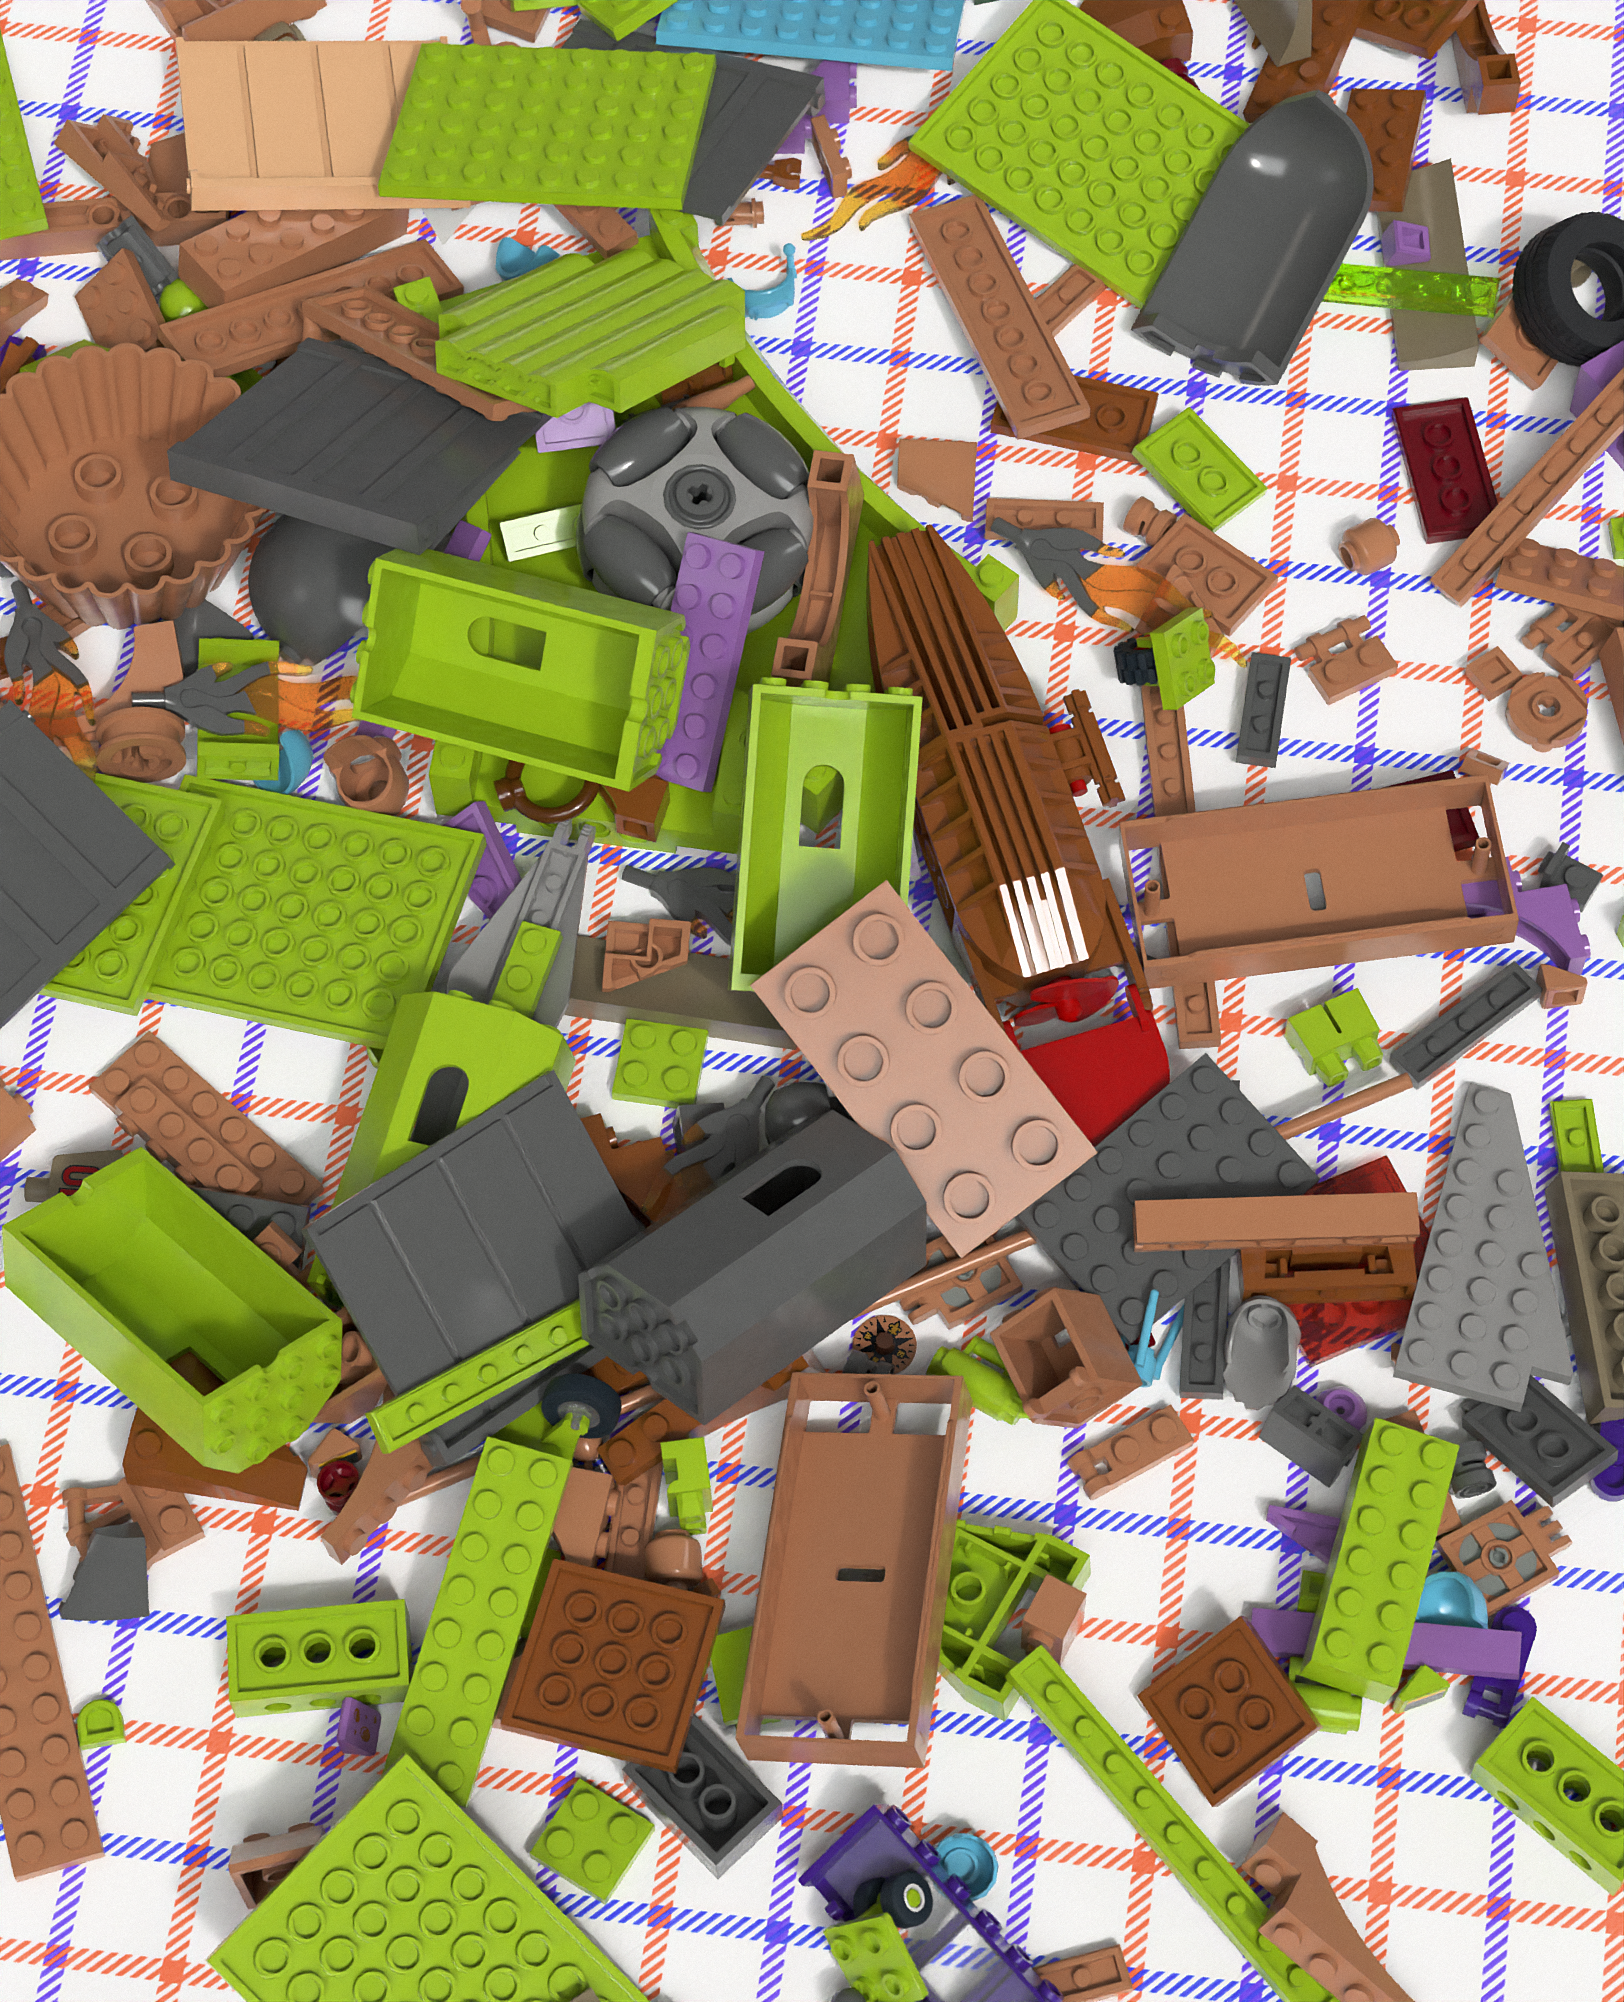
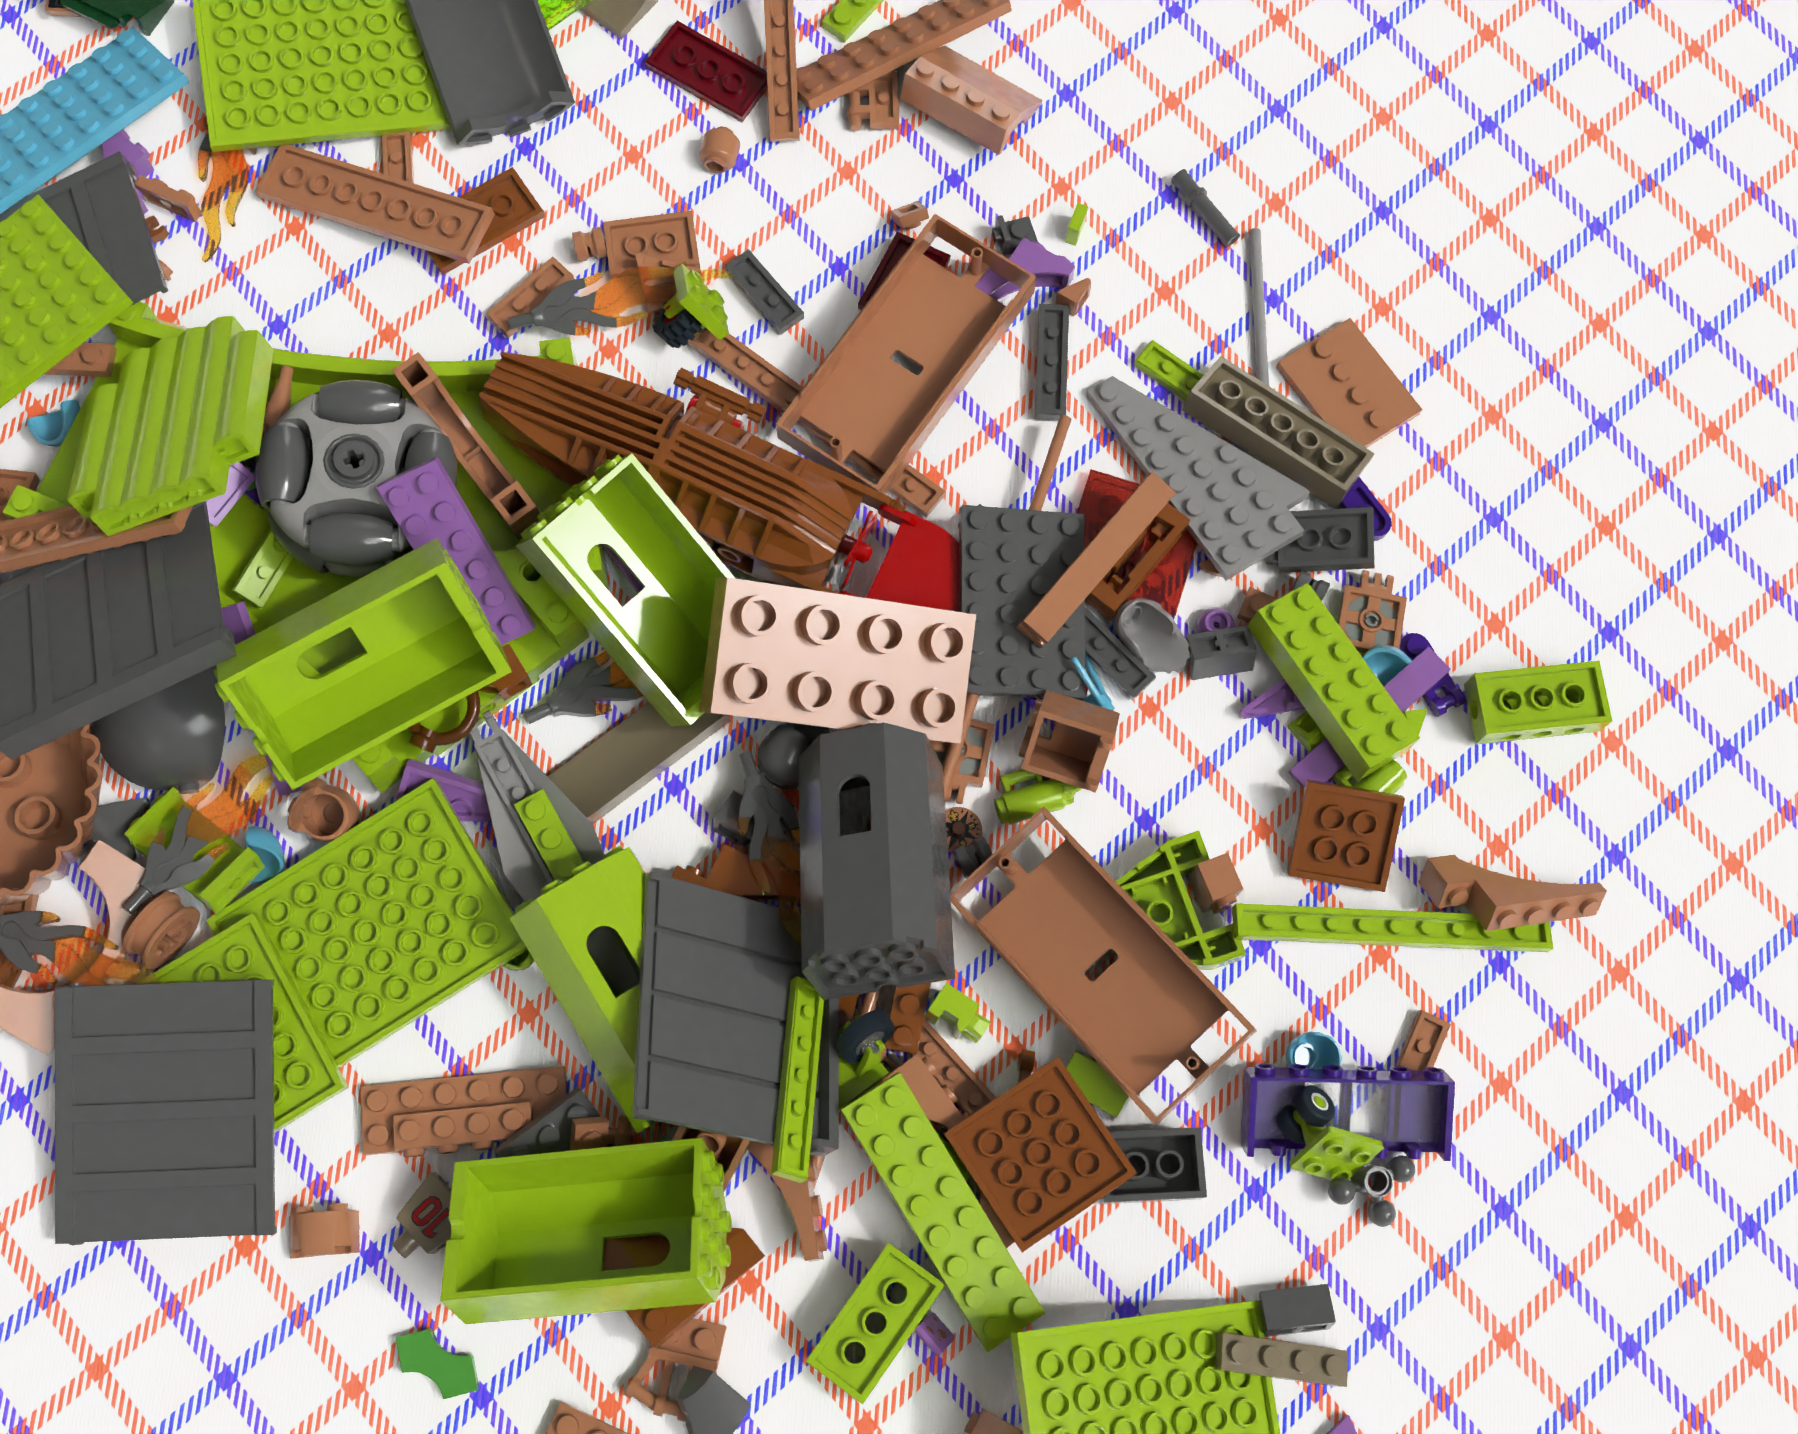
camera: 55 degrees left, 10 degrees up
nougat slope [307,1428,362,1479] -> none
dark red wheel [316,1460,361,1516] -> none
lime plate [529,1778,656,1905] -> none
nougat slope [602,918,691,992] -> none
lime plate [612,1018,709,1109] -> none
nougat head [645,1529,703,1591] -> none
medium azure helmet [727,243,797,321] -> none
nougat slope [897,439,977,522] -> none
nougat plate [1067,1405,1194,1500] -> none
lime tile [1131,407,1268,533] -> none
lime hips [1284,987,1383,1088] -> none
nougat plate [1294,615,1398,706] -> none
nougat plate [1464,646,1523,702] -> none
nougat plate [1505,672,1588,753] -> none

